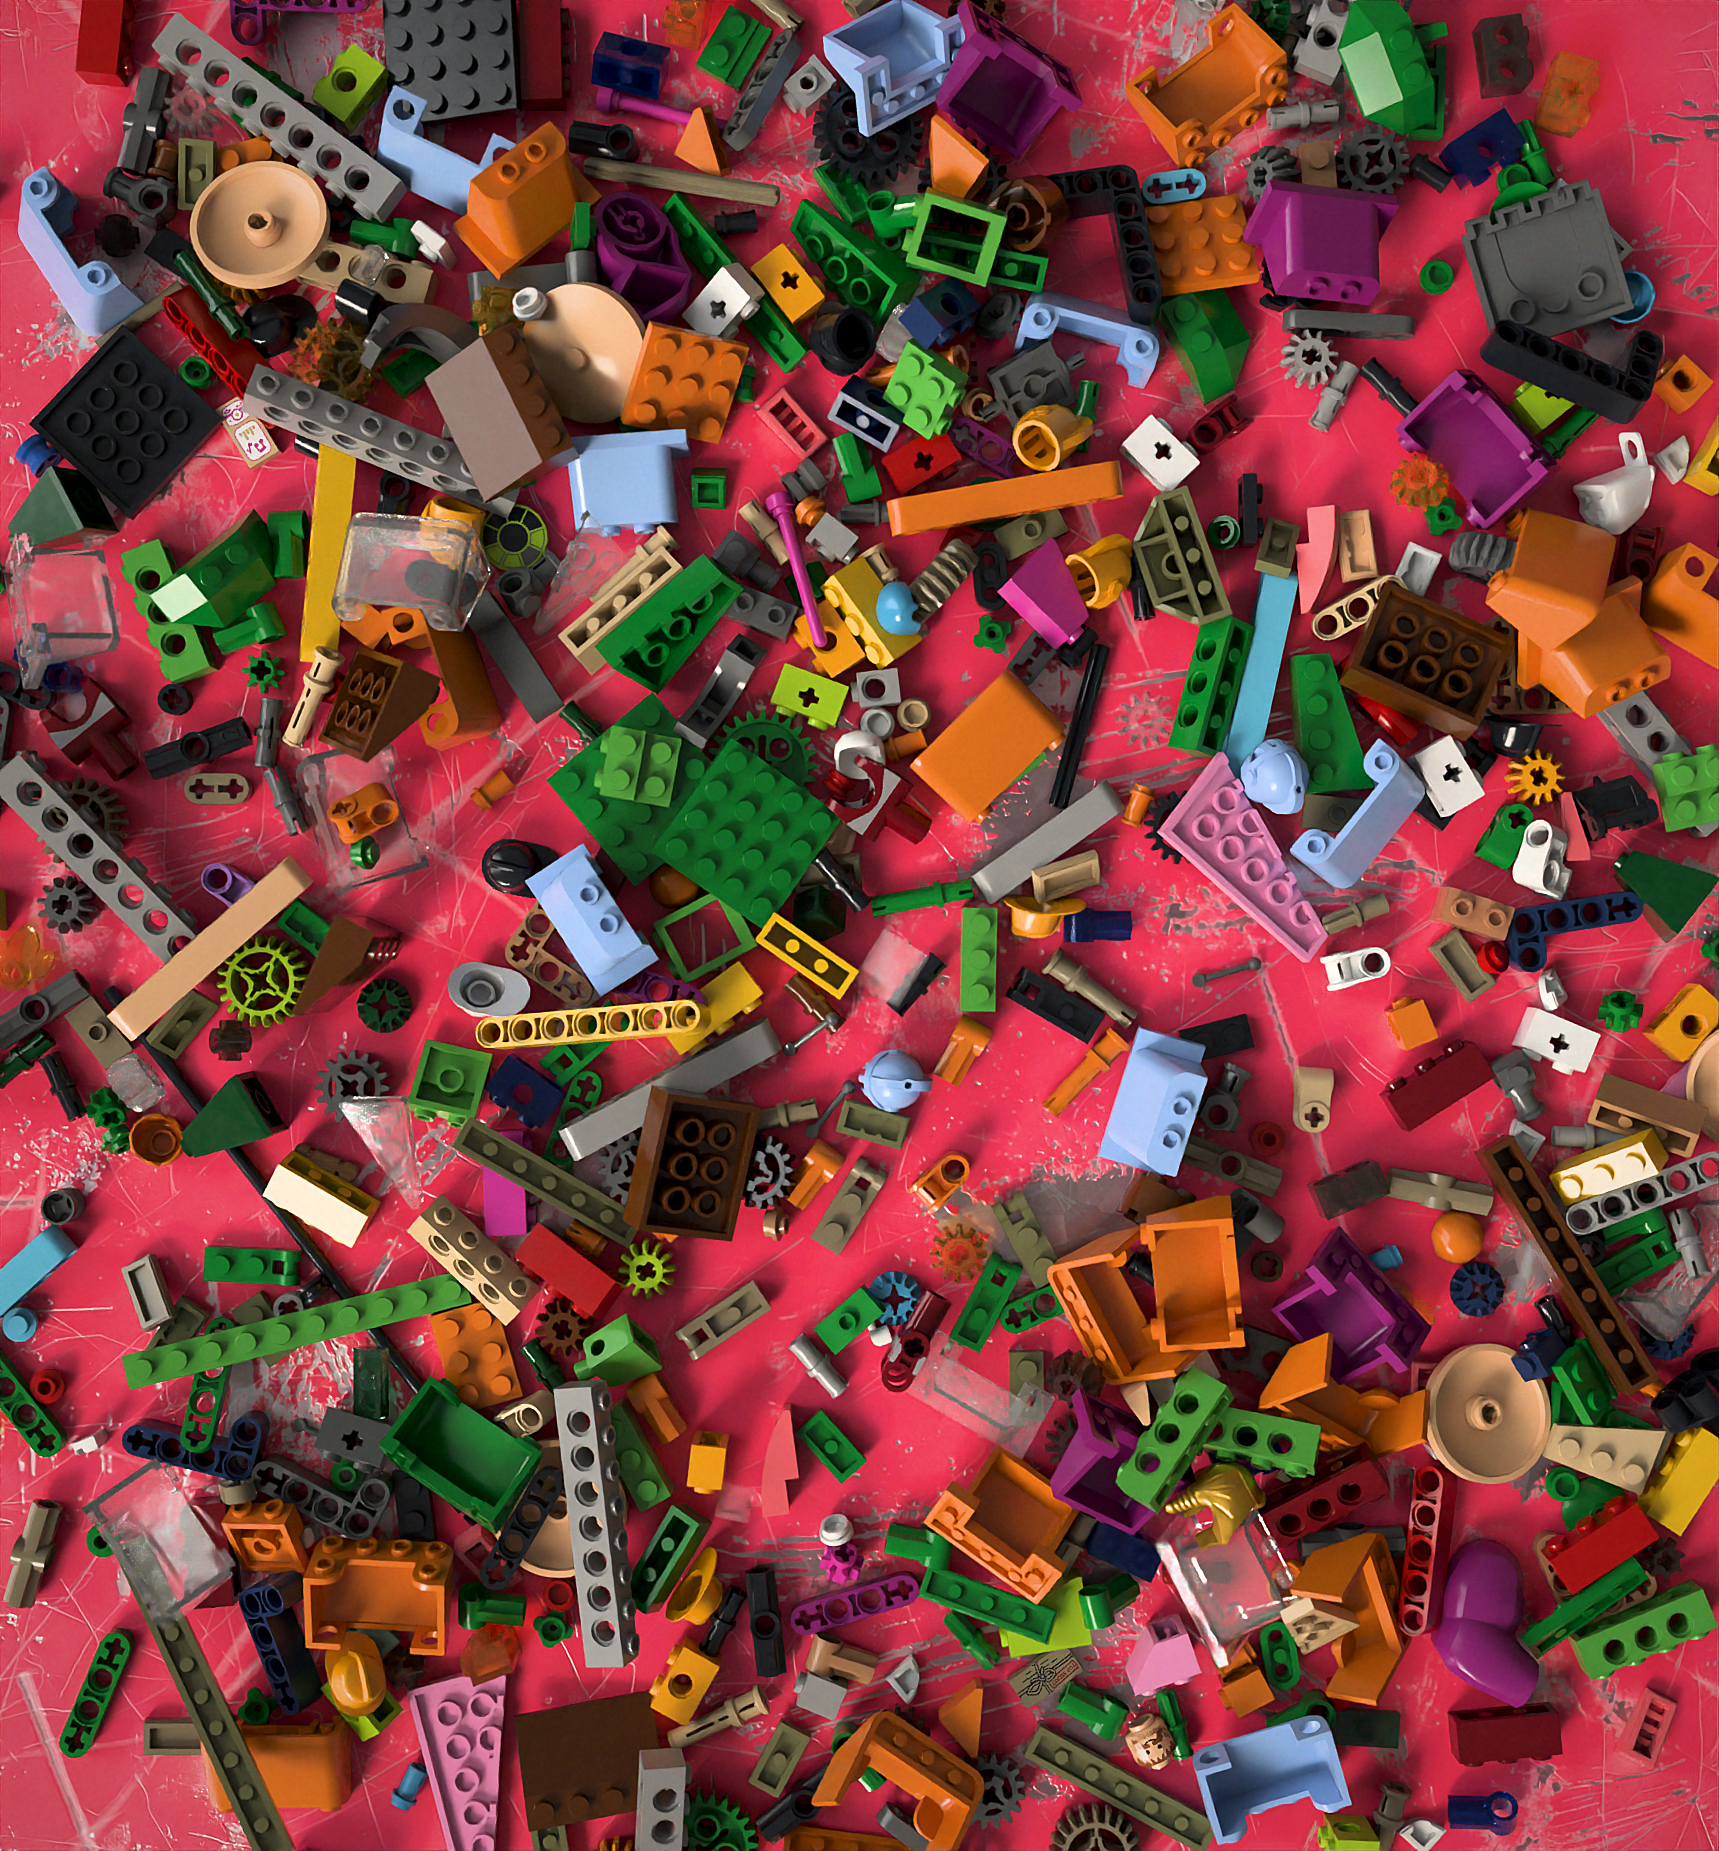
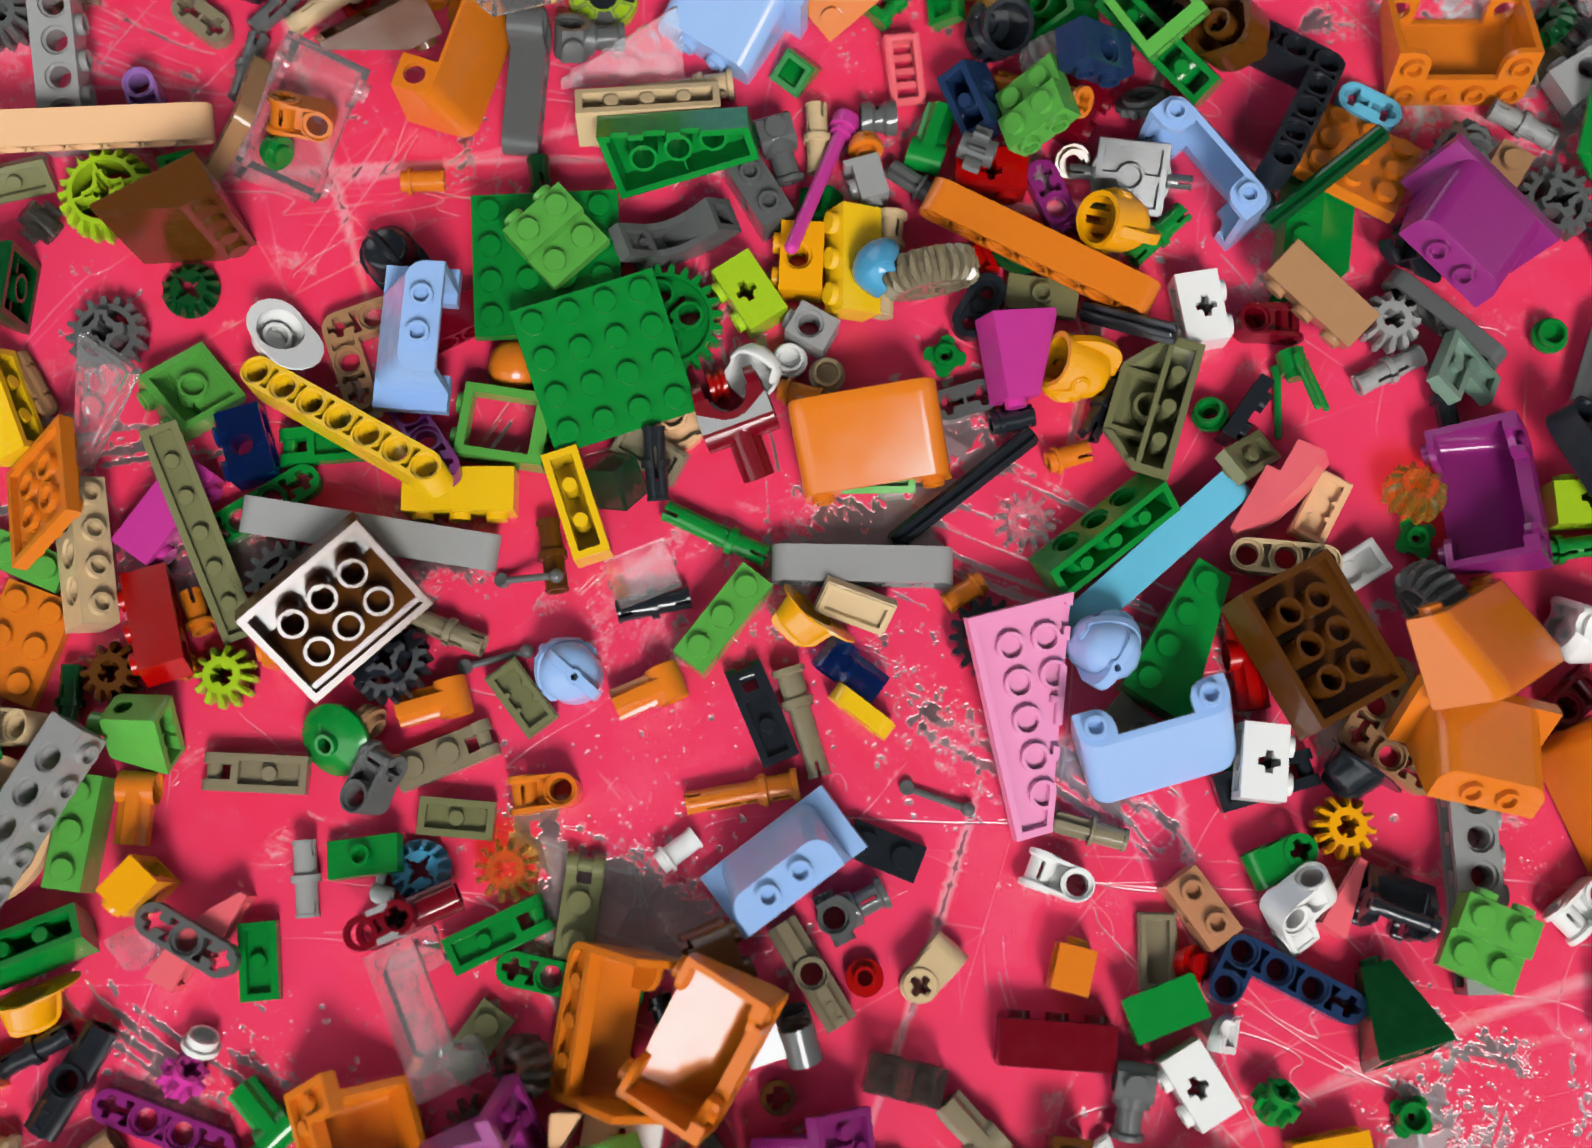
camera: 30 degrees right, 10 degrees down
none -> orange plate [6,414,84,571]
none -> dark grey beam [134,902,242,978]
none -> medium nougat beam [205,54,272,184]
none -> green dish [302,702,370,776]
none -> dark grey piece [340,739,408,816]
none -> olive plate [416,796,498,841]
none -> white pin [653,827,703,874]
none -> yellow beam [828,682,896,741]
none -> dark grey gear [955,125,999,174]
none -> orange pin [1043,439,1093,475]
none -> black axle [1078,301,1181,345]
none -> green panel [1121,973,1211,1046]
none -> medium nougat brick [1261,238,1381,350]
none -> dark green axle [1262,124,1390,230]
none -> green plant [1270,346,1330,440]
none -> sand green plate [1426,328,1501,407]

